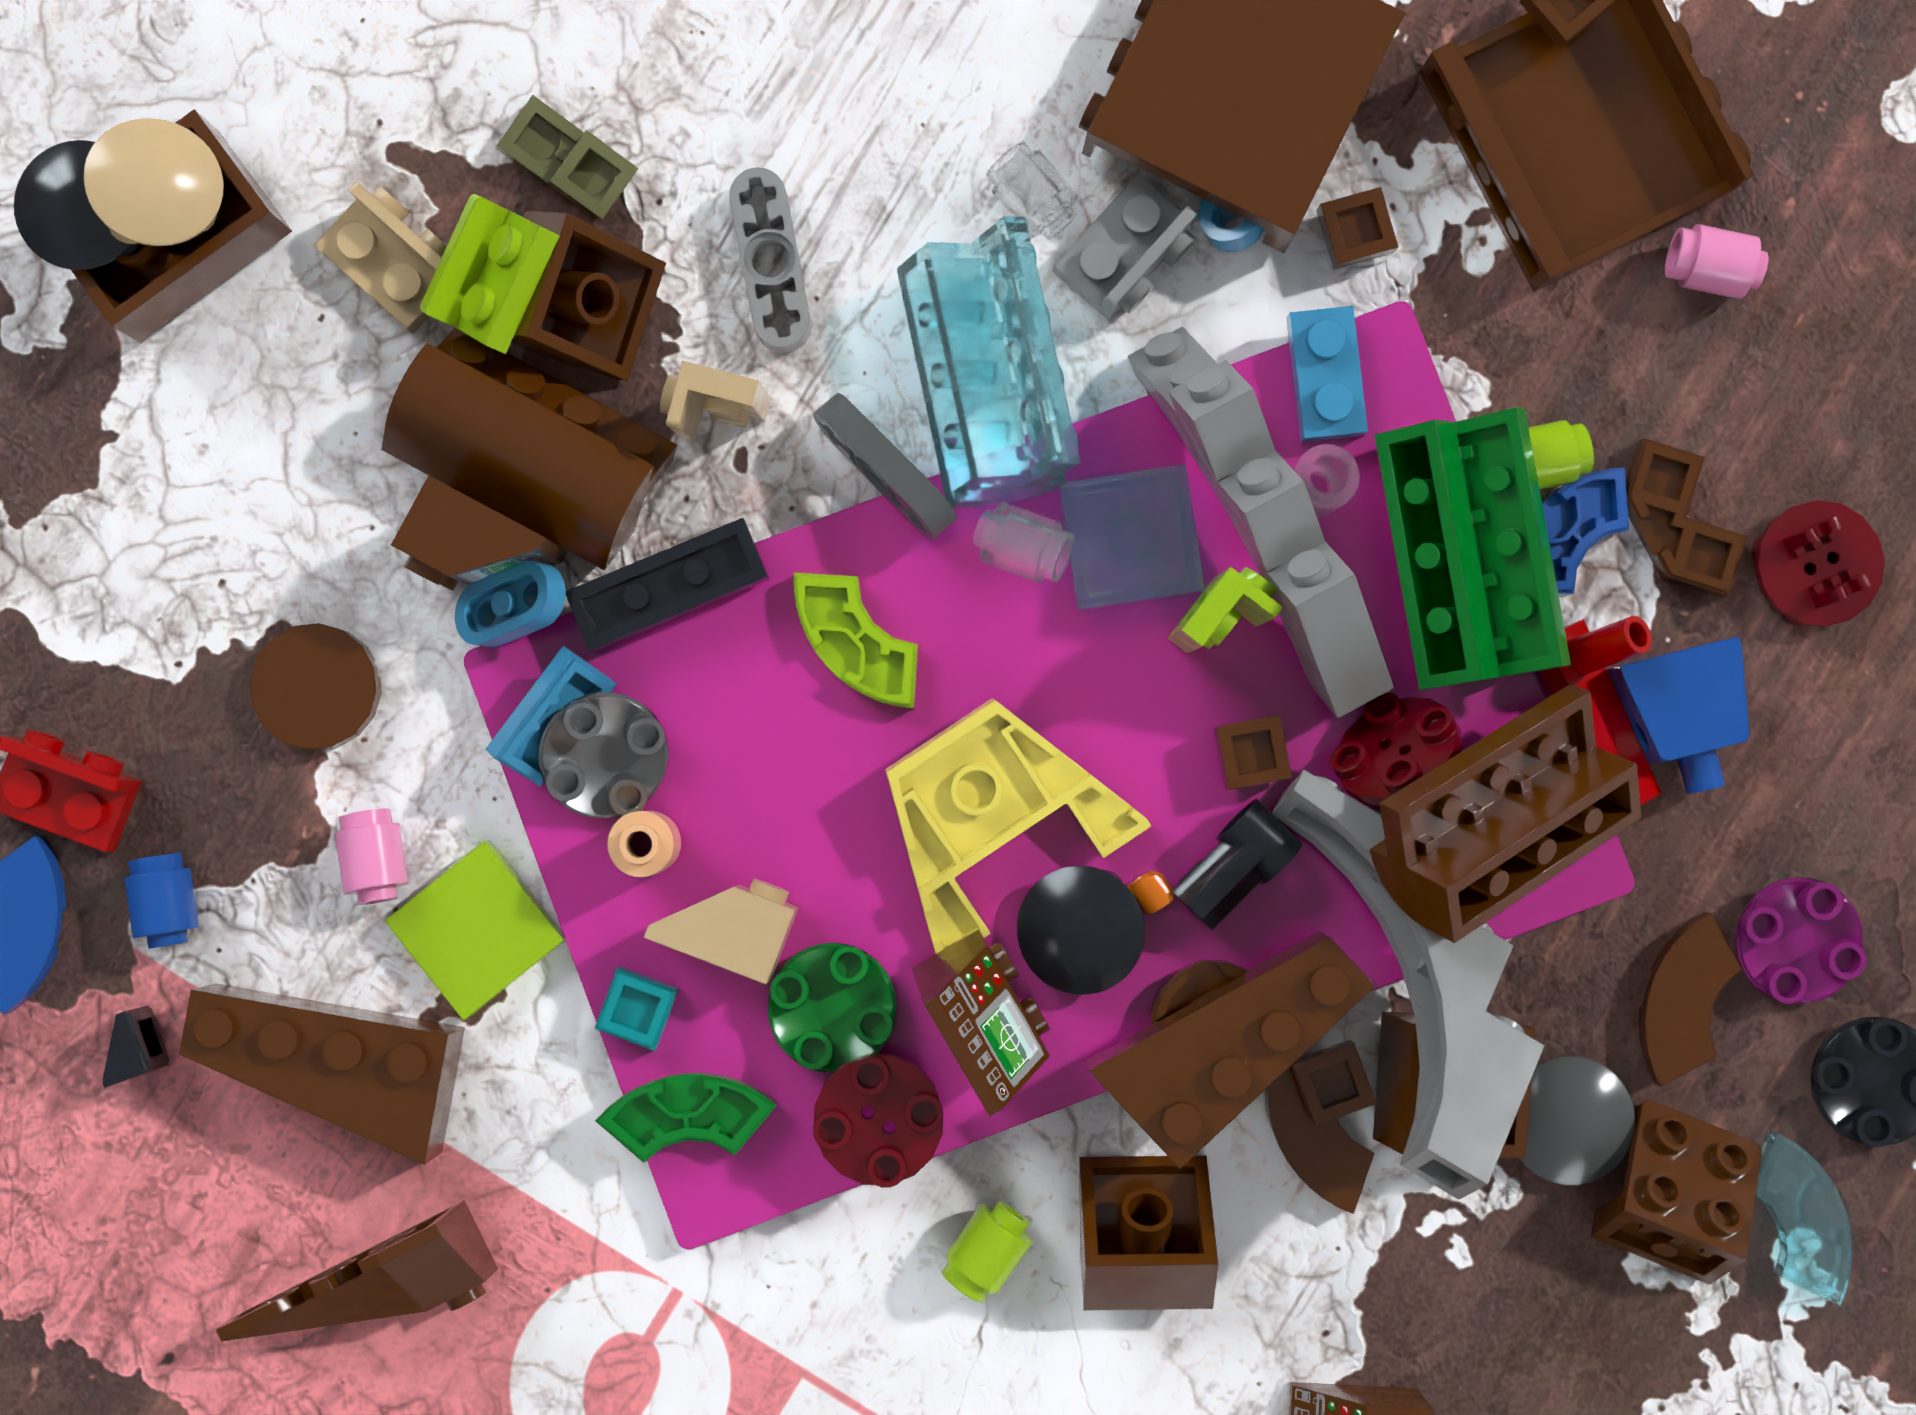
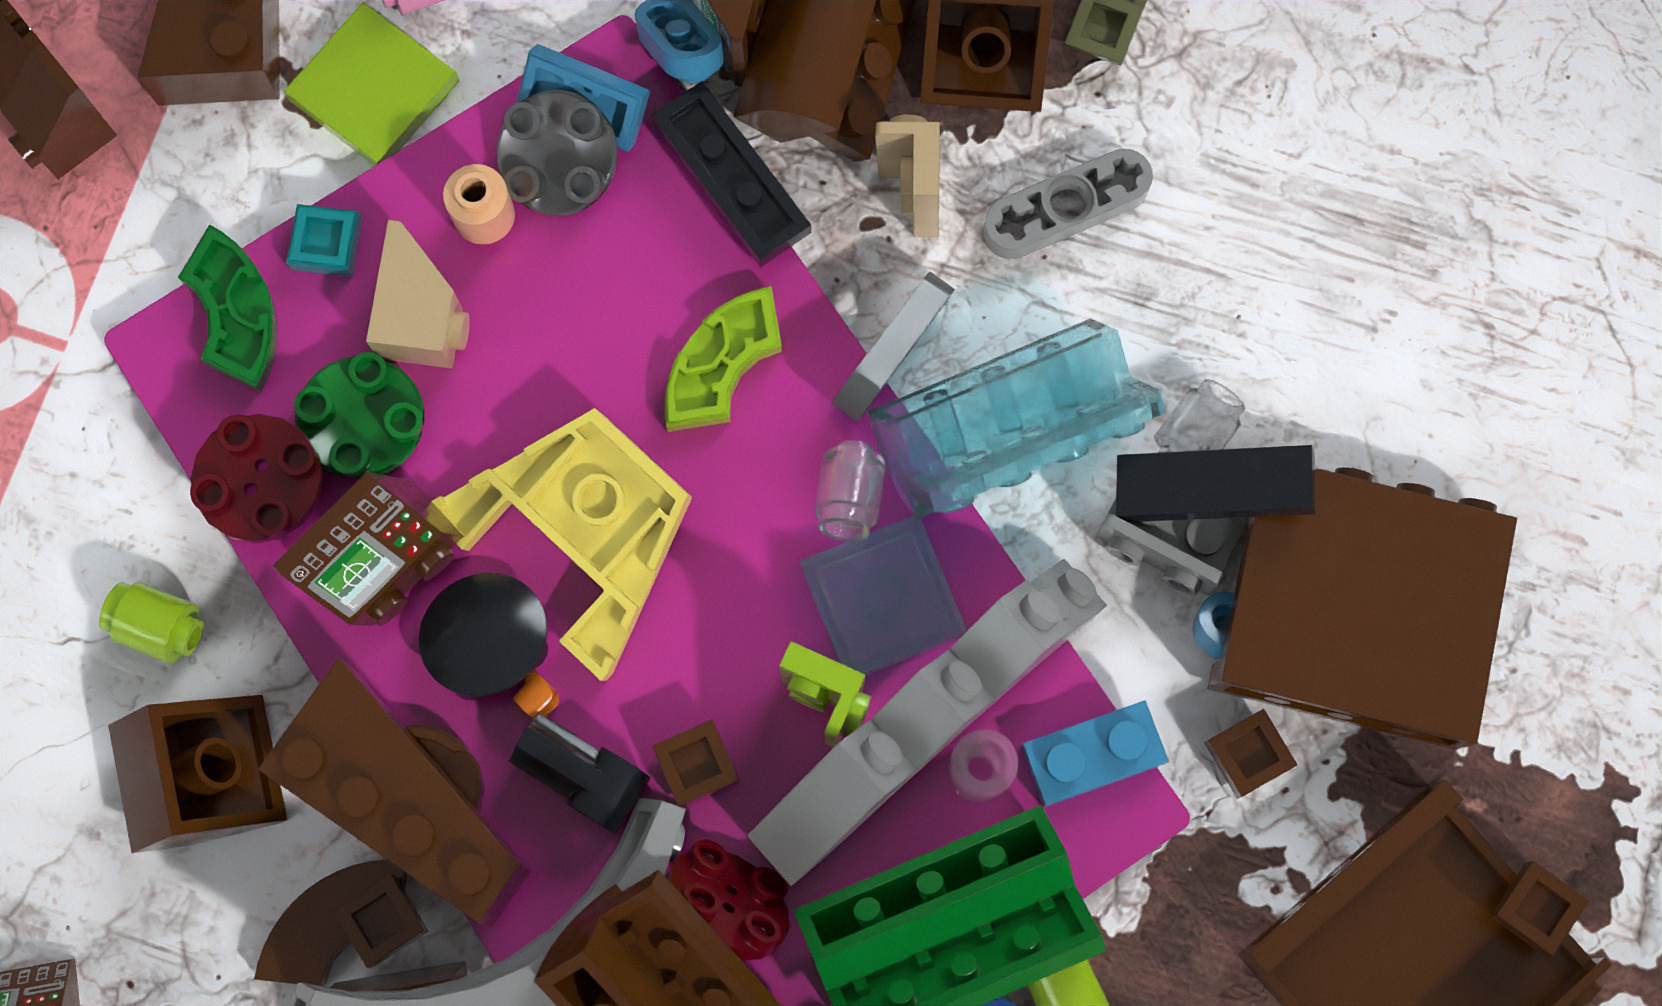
camera: 75 degrees right, 10 degrees down
none -> black tile [1116,445,1316,522]

